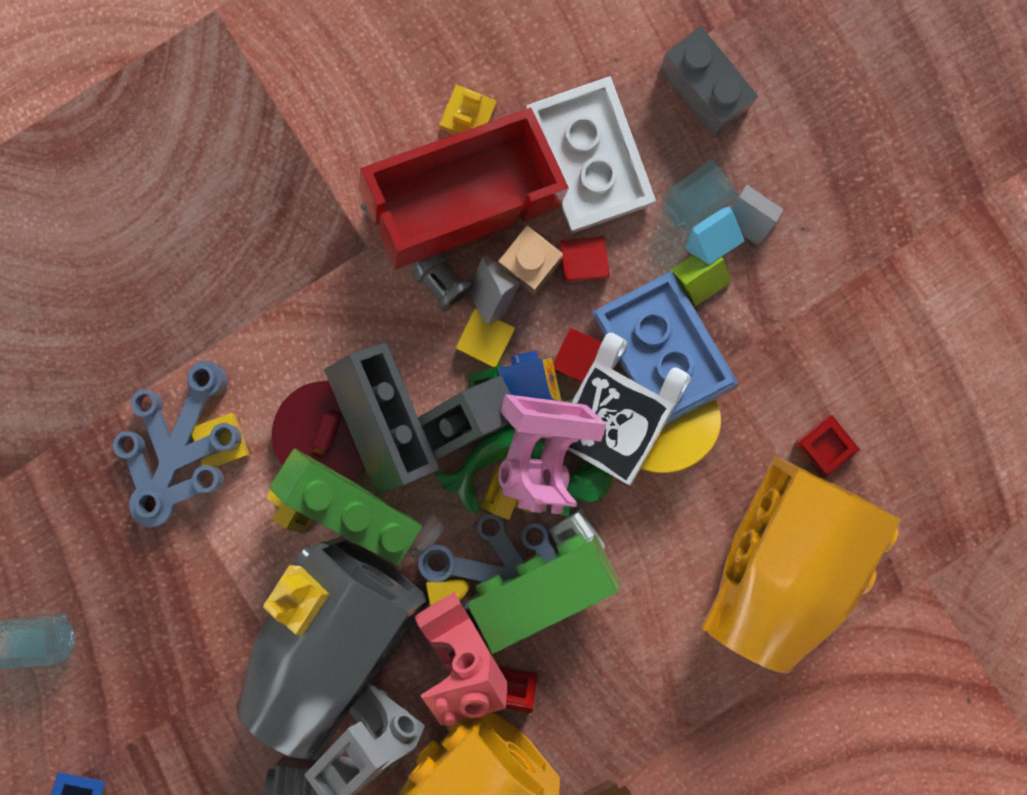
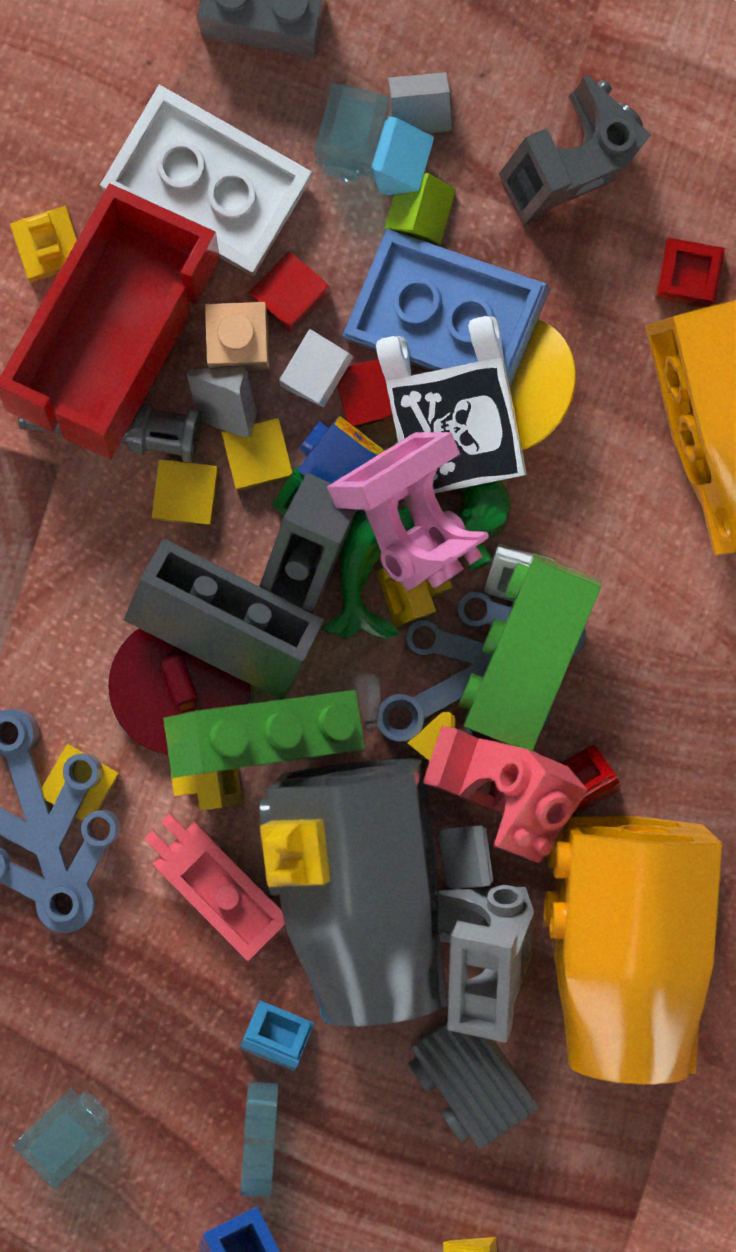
camera: 35 degrees left, 0 degrees up
none -> coral hinge [144,813,285,961]
none -> yellow tile [151,459,219,526]
none -> dark azure slope [239,1000,314,1071]
none -> clear light blue beam [241,1082,279,1198]
none -> white slope [279,329,353,408]
none -> light grey slope [438,824,493,888]
none -> dark grey tile [499,75,651,226]

